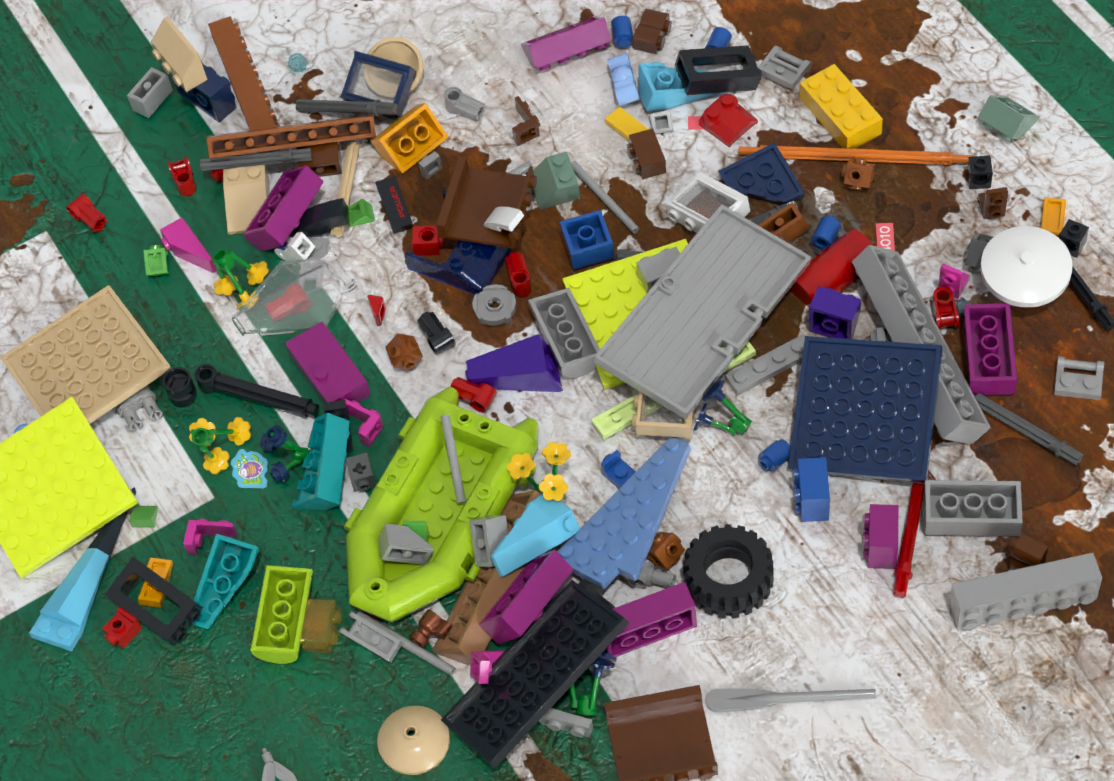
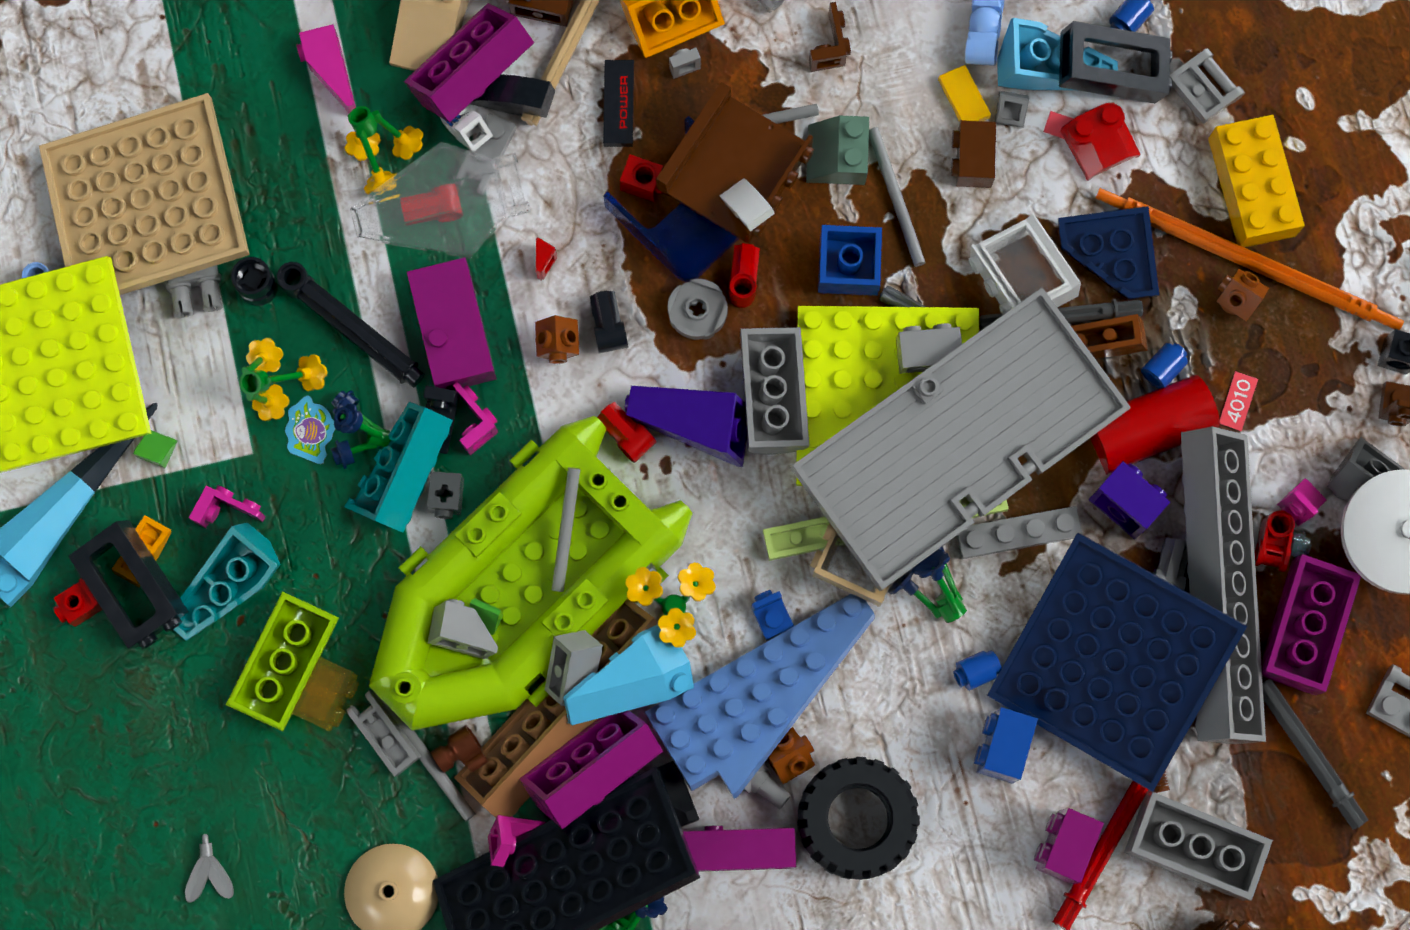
camera: 10 degrees right, 20 degrees up
bright green bracket [143,245,169,276] -> none
bright green slope [348,199,375,227] -> none

